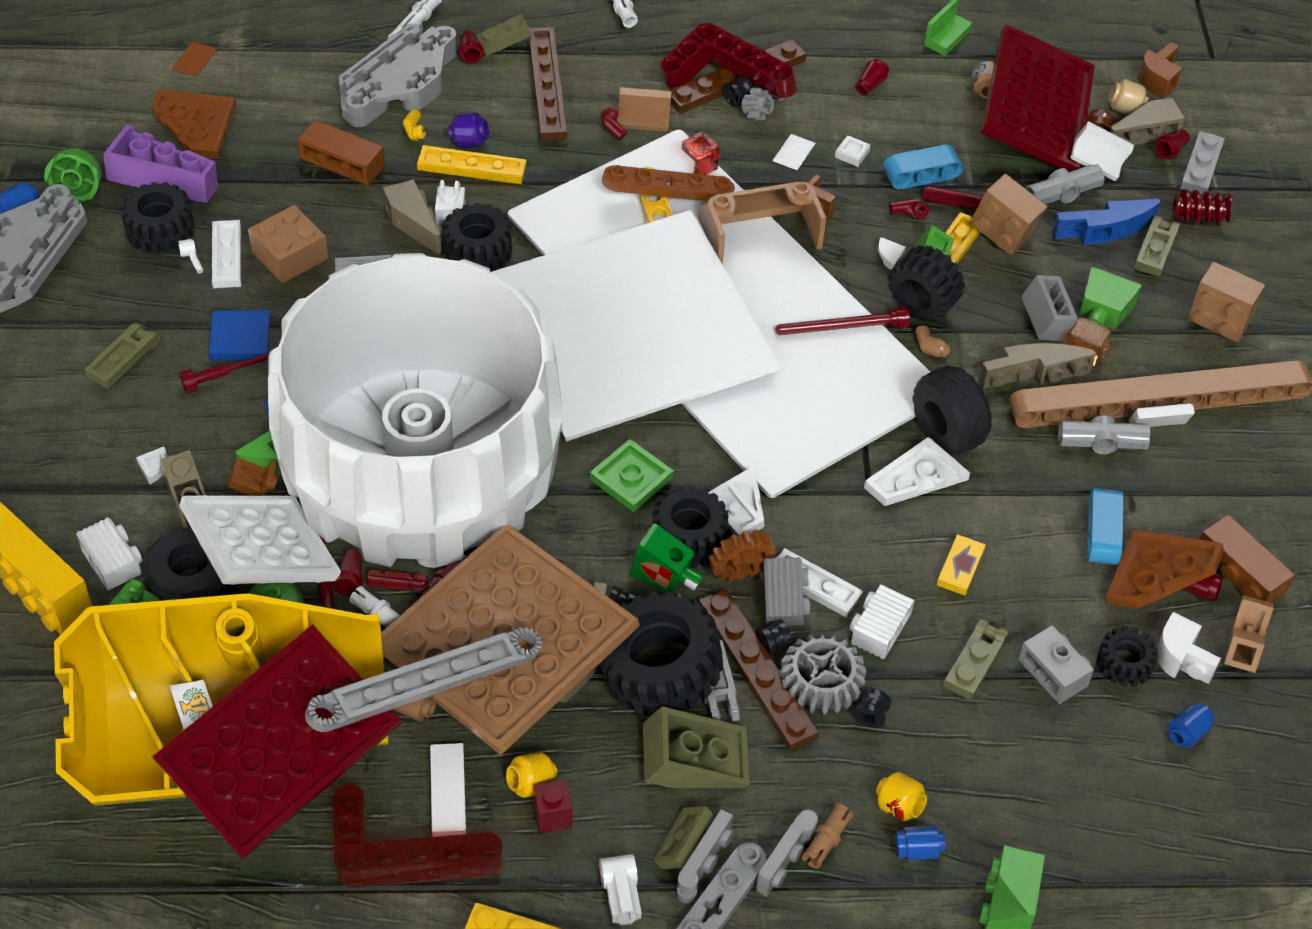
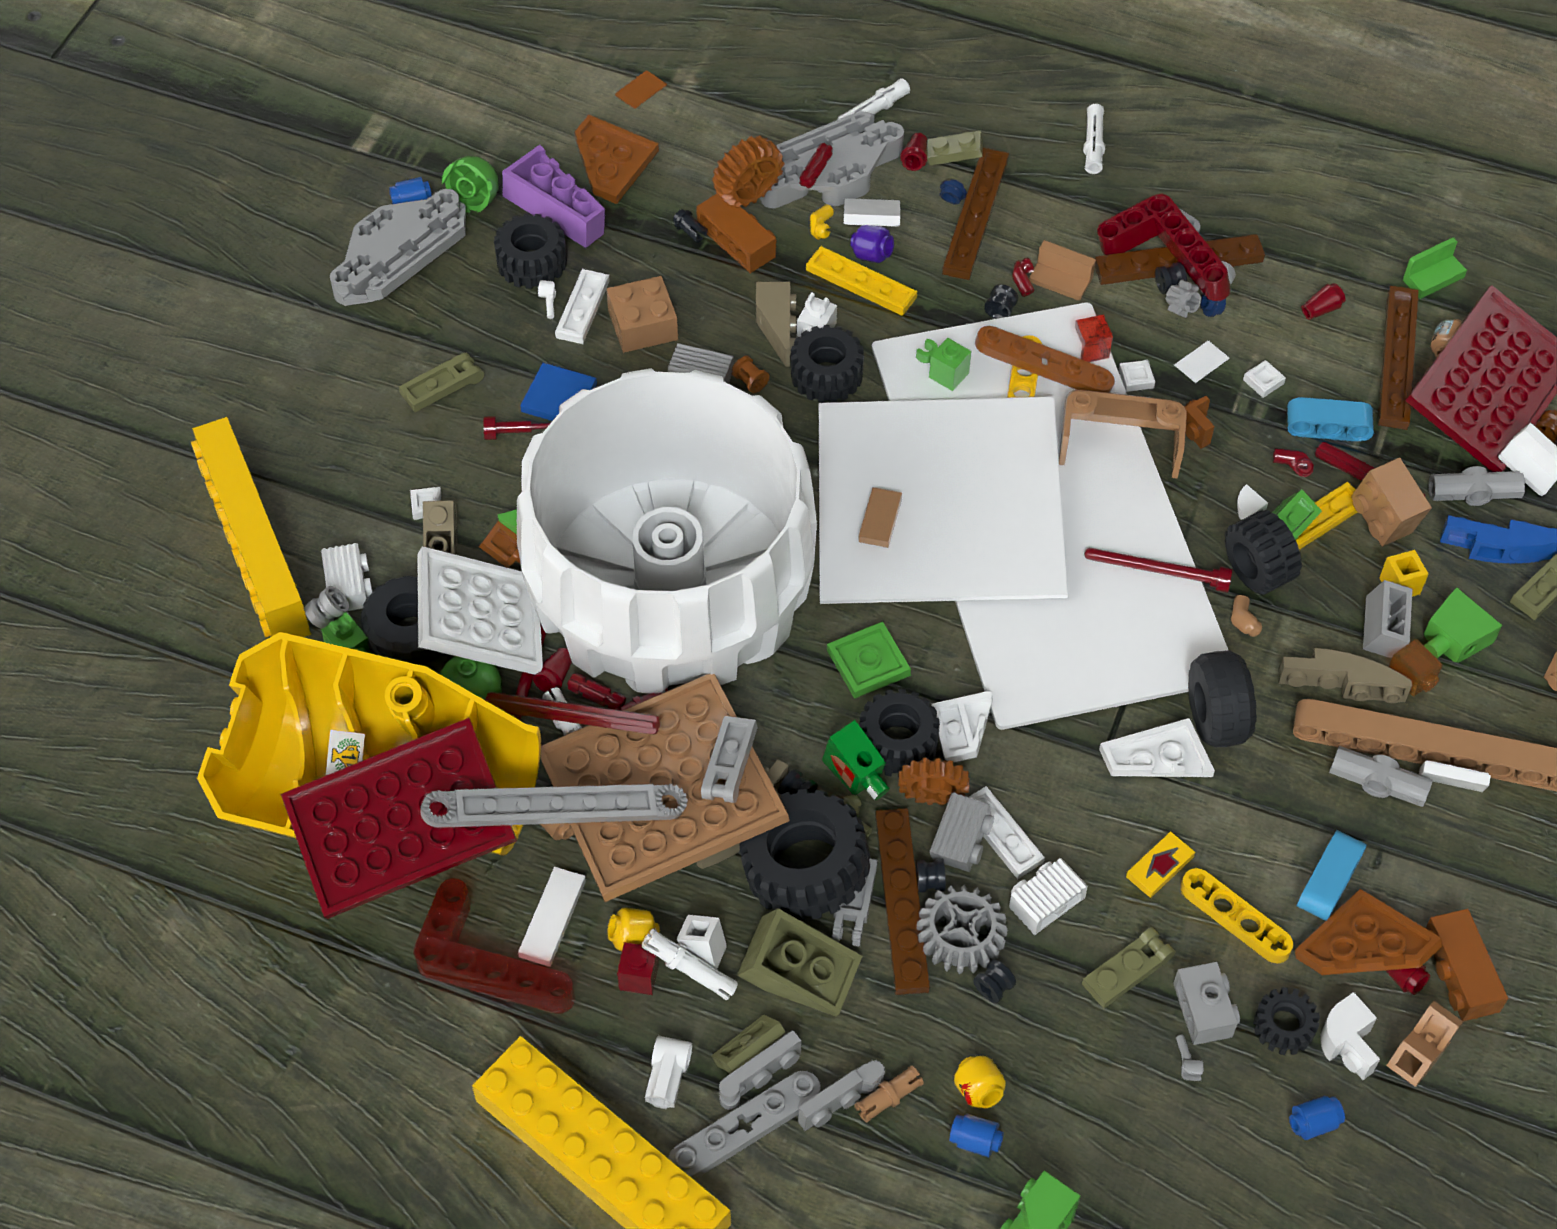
camera: 25 degrees right, 5 degrees up
none -> light grey wheel [304,586,349,629]
none -> dark red axle [484,692,661,735]
none -> white pin [642,929,738,1000]
none -> black pin [673,209,708,243]
none -> white brick [677,915,727,969]
none -> light grey plate [701,716,758,803]
none -> dark orange gear [712,135,785,208]
none -> dark red axle [799,143,833,188]
none -> white tile [844,199,900,226]
none -> medium nougat tile [859,488,902,548]
none -> bright green brick [916,337,972,391]
none -> dark blue plate [940,179,967,204]
none -> black wheel [984,284,1019,319]
none -> white tile [1119,360,1155,392]
none -> light grey hand [1176,1035,1203,1081]
none -> yellow beam [1181,868,1293,964]
none -> dark blue plate [1200,295,1226,317]
none -> reddish brown plate [1378,286,1419,430]
none -> yellow brick [1379,550,1428,597]

